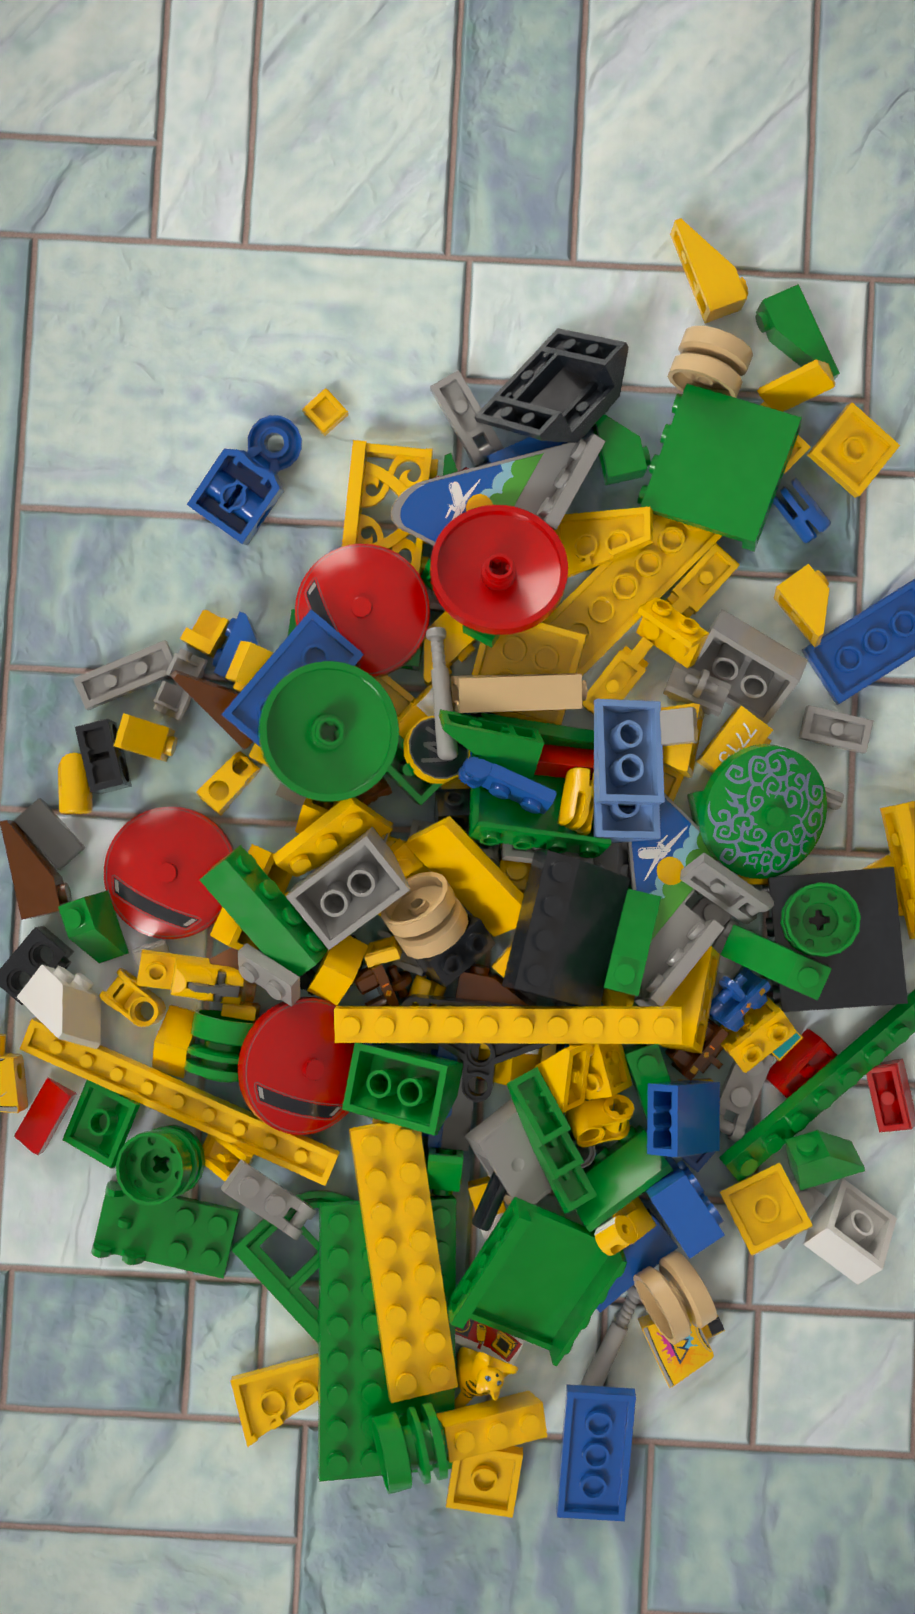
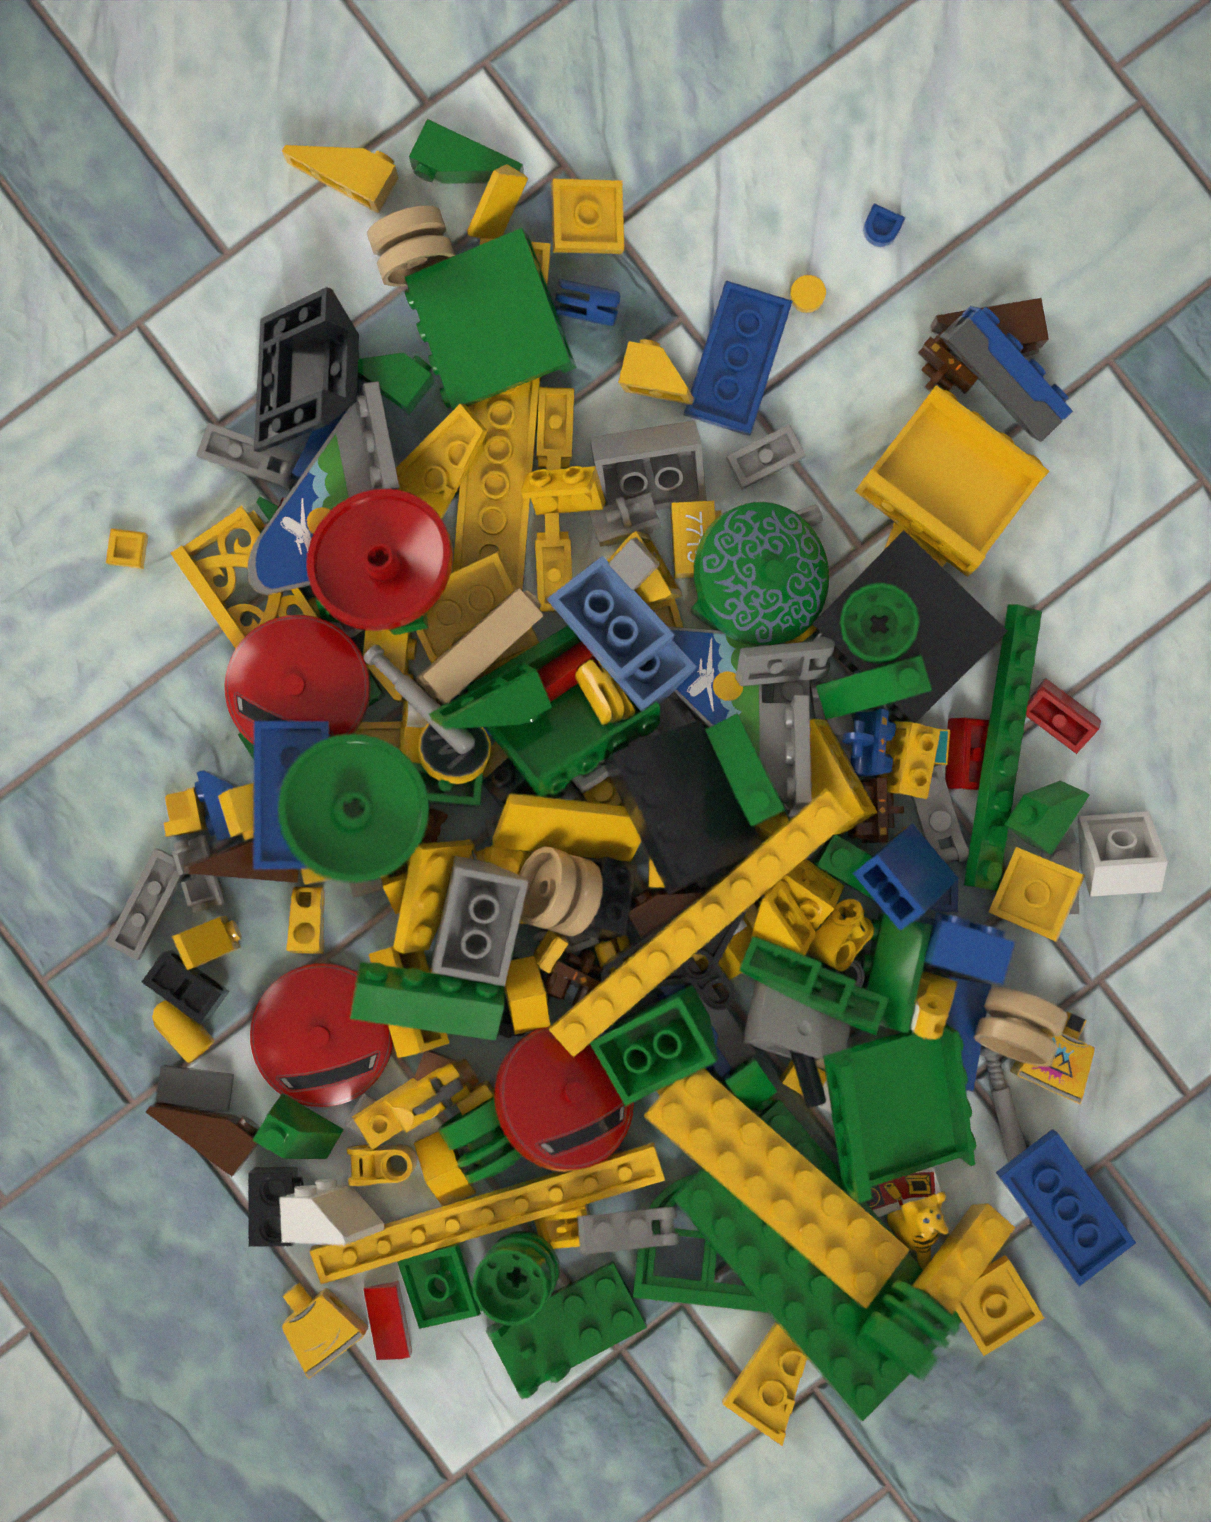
camera: 40 degrees left, 0 degrees up
blue brick [187,415,302,545] -> none
light grey plate [238,943,300,1007] -> none
blue hinge [458,756,557,815] -> none

